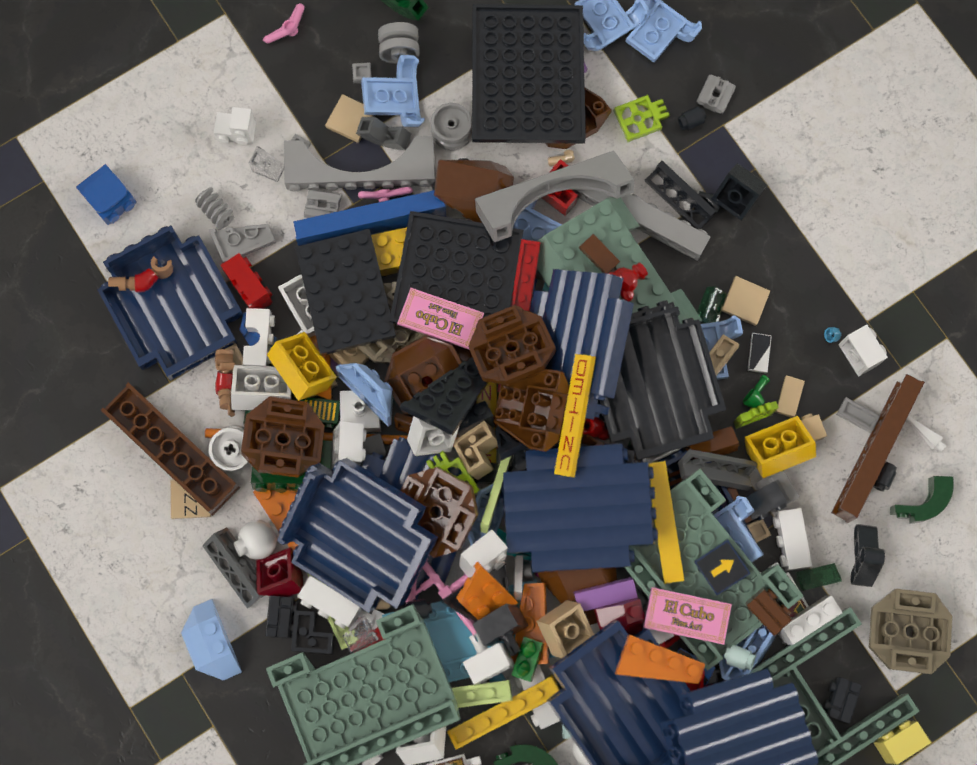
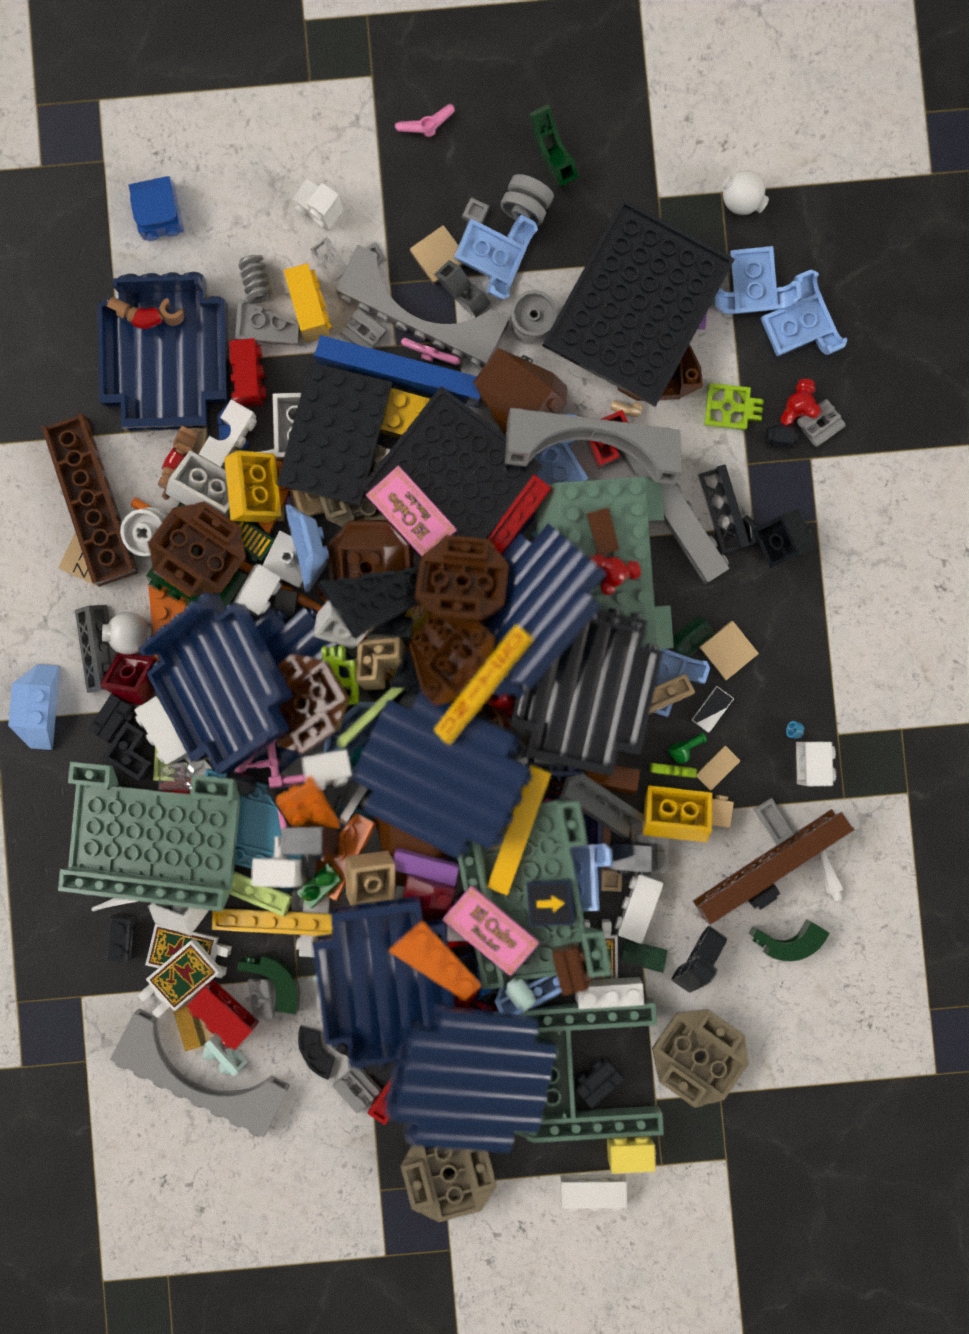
camera: 30 degrees right, 10 degrees up
none -> yellow brick [283,263,332,343]
none -> red animal [780,379,821,426]

